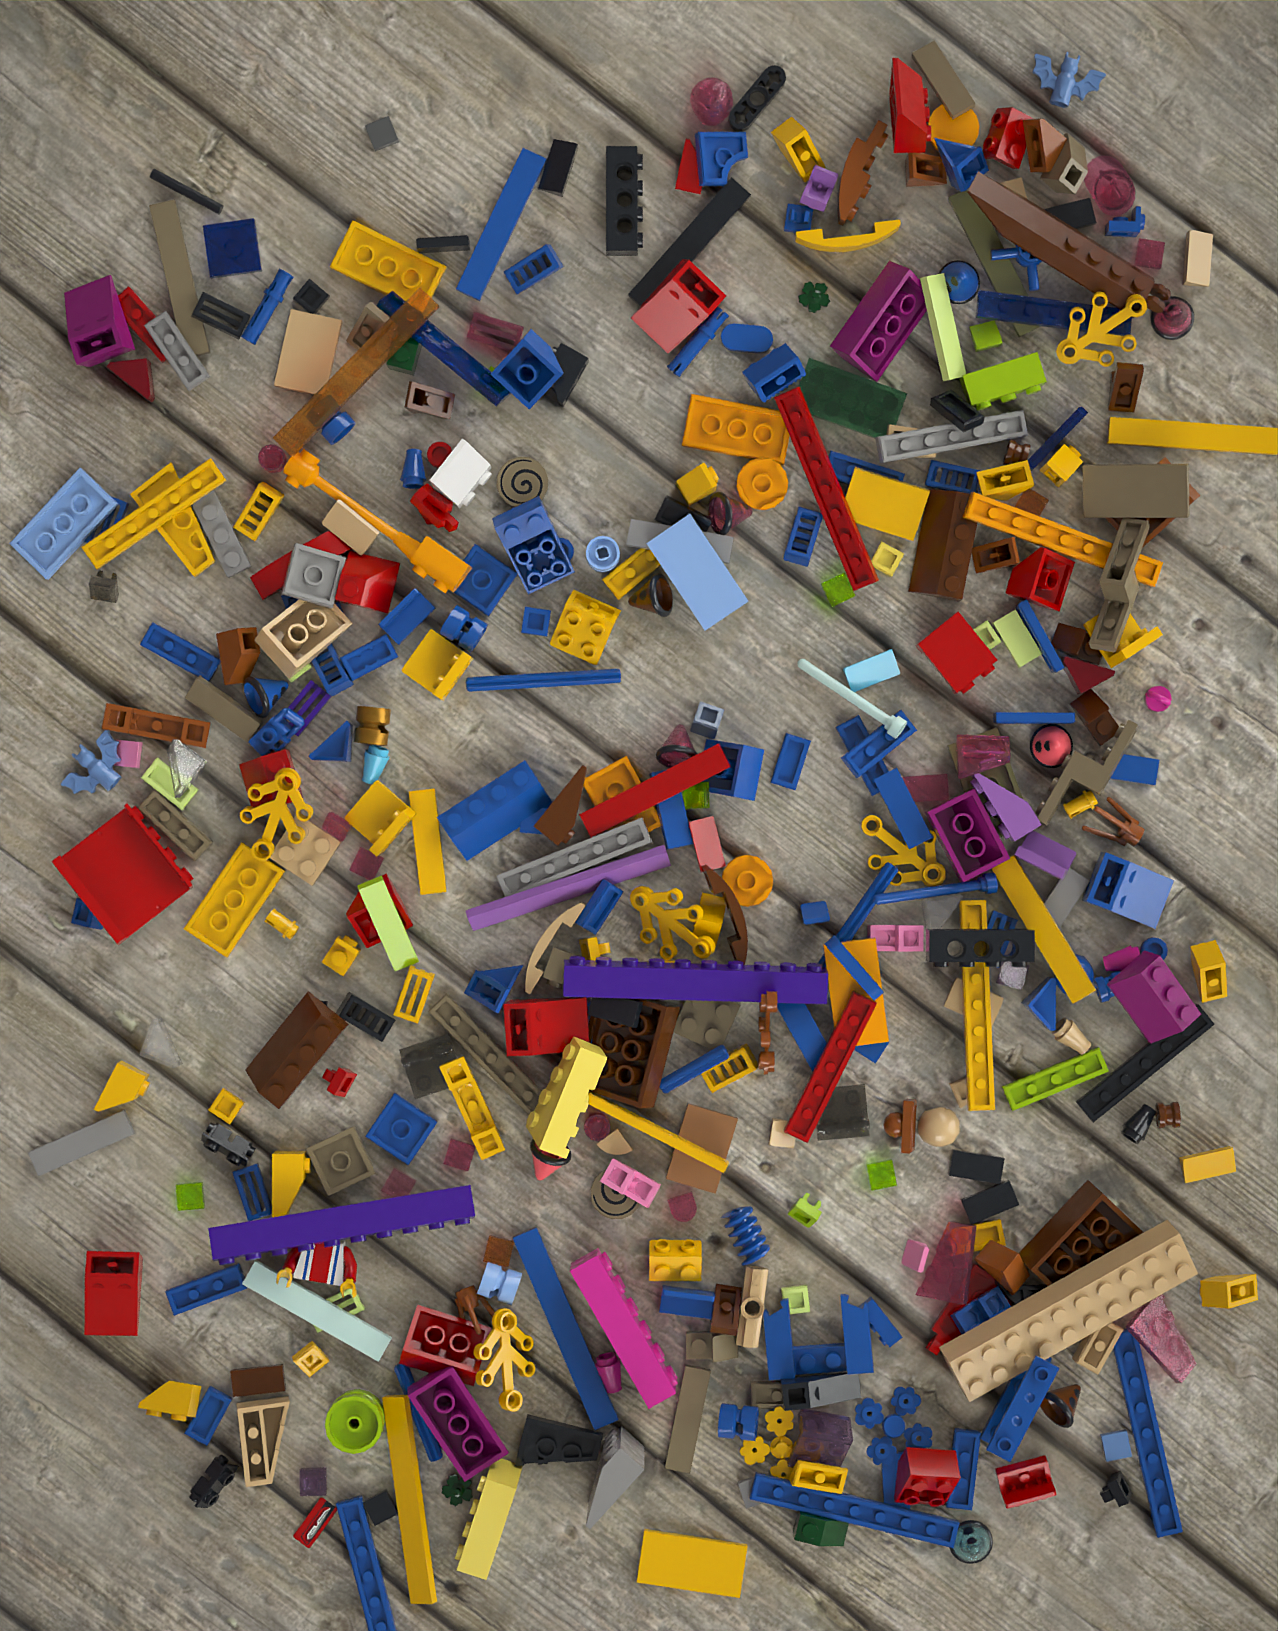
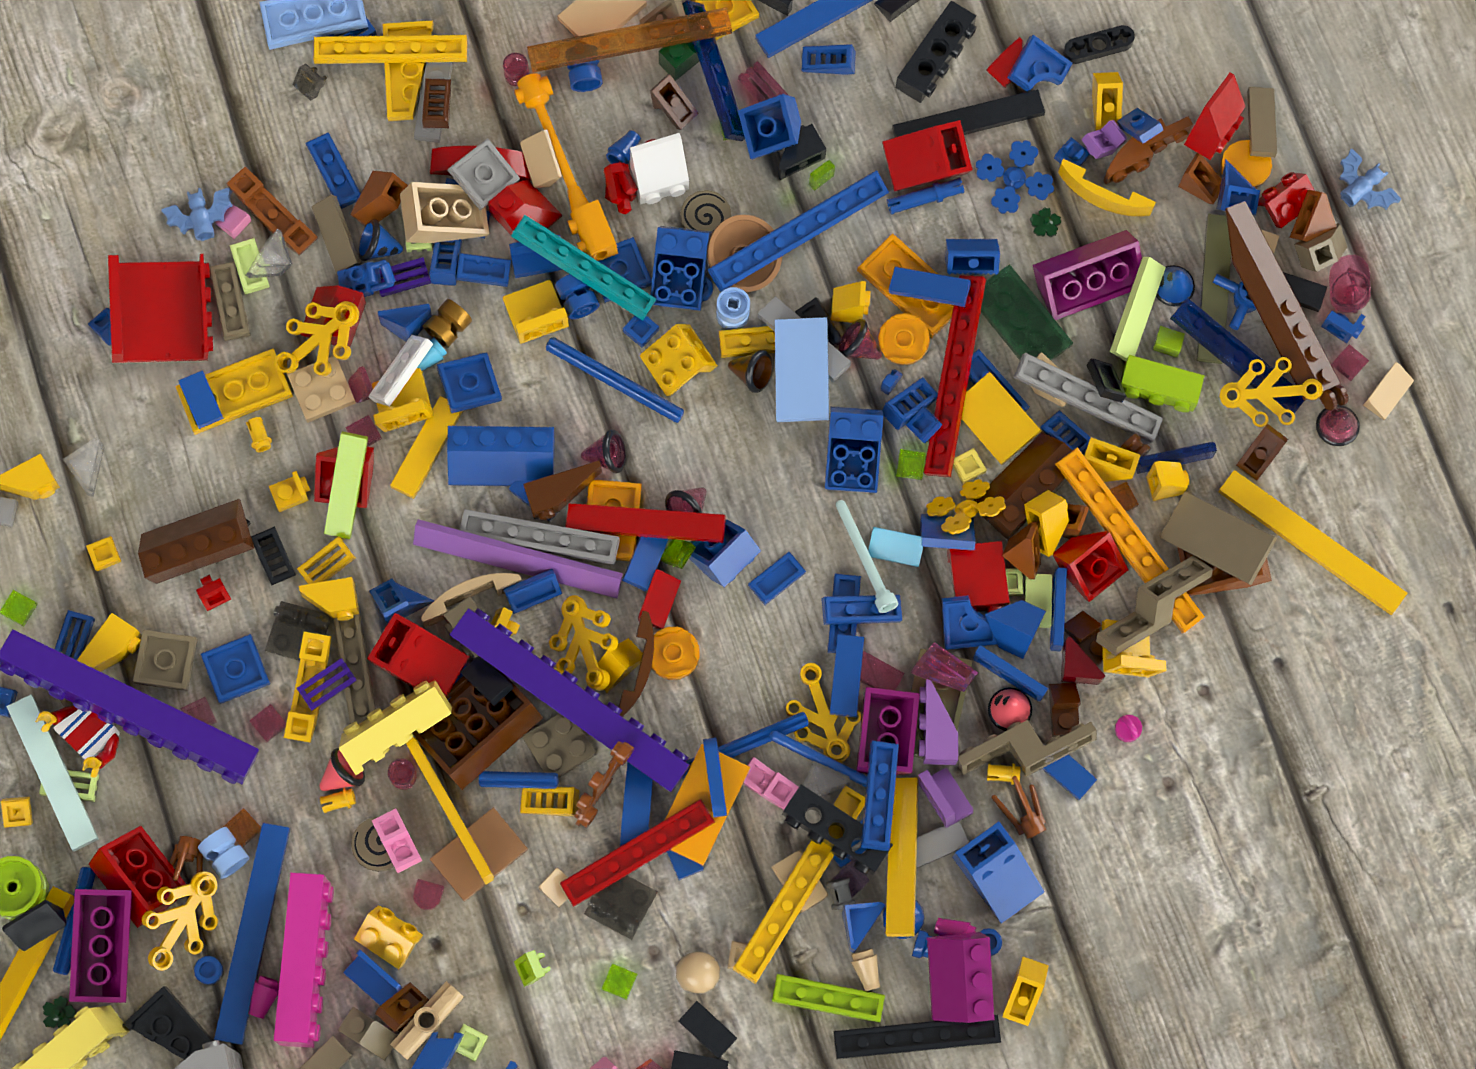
camera: 30 degrees right, 15 degrees down
black hinge [201,1123,256,1167] -> none
yellow slope [233,482,285,541] -> none
tan tile [596,1128,633,1155] -> none
clear pink hair [690,77,733,126] -> none
sand blue slope [690,701,724,739] -> none
blue tile [721,324,773,353] -> none
blue piece [721,1206,770,1266] -> none
blue slope [800,901,830,925] -> none
dark orange tile [883,1098,917,1154] -> none
none -> black slope [2,900,67,951]
none -> blue tile [178,370,224,429]
none -> blue tile [194,956,223,985]
none -> dark purple tile [297,658,357,711]
none -> yellow slope [299,577,359,621]
none -> yellow pin [320,788,356,813]
none -> white tile [368,335,433,407]
none -> reddish brown slope [422,79,451,129]
none -> blue tile [437,352,502,414]
none -> teal tile [511,215,656,320]
none -> clear pink hat [581,429,626,474]
none -> blue tile [707,170,889,292]
none -> medium nougat dish [707,215,782,292]
none -> clear neon green tile [809,160,835,191]
none -> blue slope [825,406,883,493]
none -> dark grey bush [826,877,856,910]
none -> blue tile [861,740,899,851]
none -> blue tile [881,369,903,395]
none -> blue tile [889,267,971,307]
none -> blue tile [906,406,943,443]
none -> blue tile [920,514,976,550]
none -> yellow plant [926,479,1006,534]
none -> blue tile [942,596,997,650]
none -> blue plant [975,140,1054,214]
none -> blue slope [985,600,1046,659]
none -> dark orange slope [1002,522,1041,580]
none -> yellow slope [1024,490,1069,557]
none -> blue plate [1117,107,1164,144]

